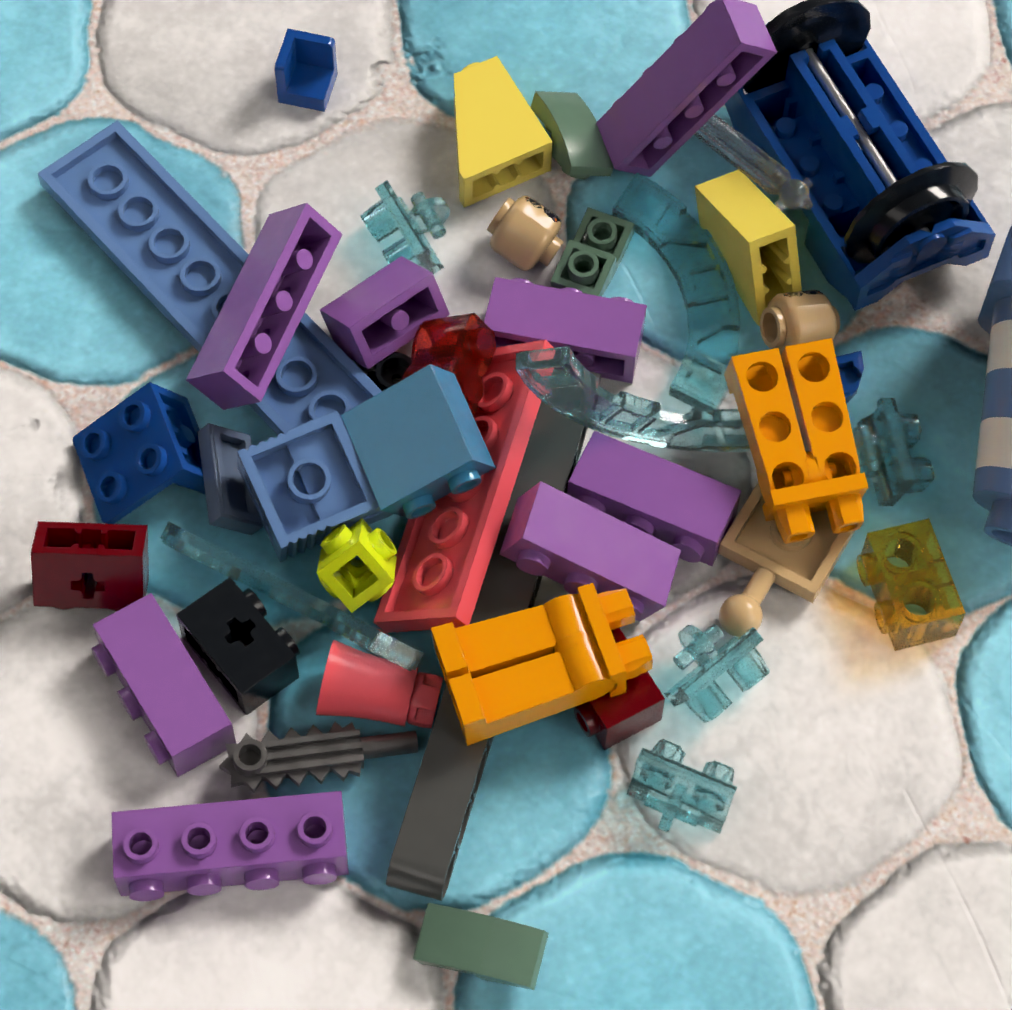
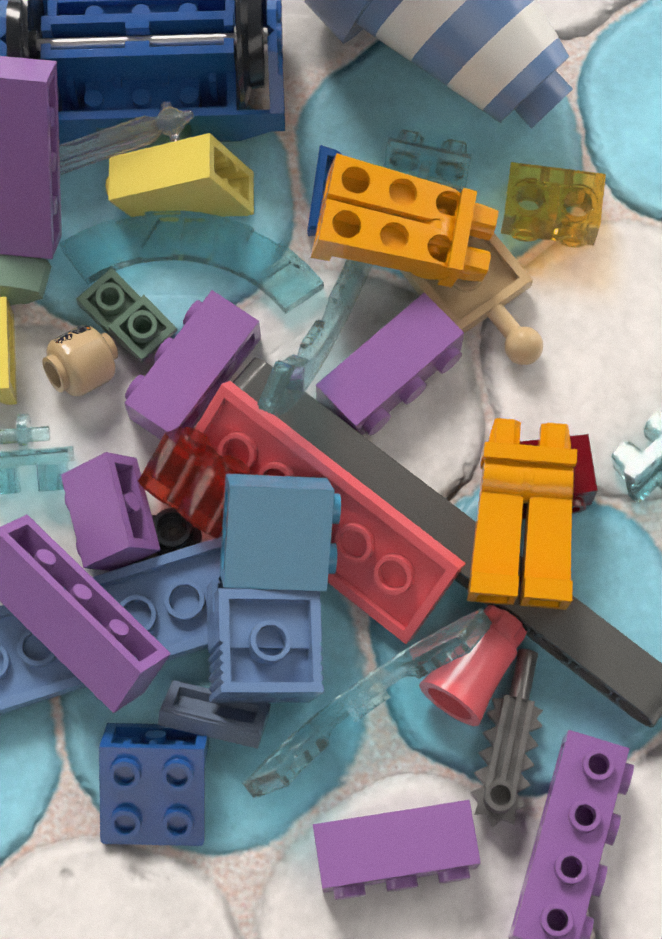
camera: 65 degrees left, 10 degrees up
dark red brick [31,521,149,611] -> none
black brick [176,577,300,715] -> none
neon yellow brick [316,518,397,613] -> none
medium lavender brick [499,481,681,621] -> none
clear light blue hips [664,624,770,723] -> none
tan head [760,290,840,355] -> none

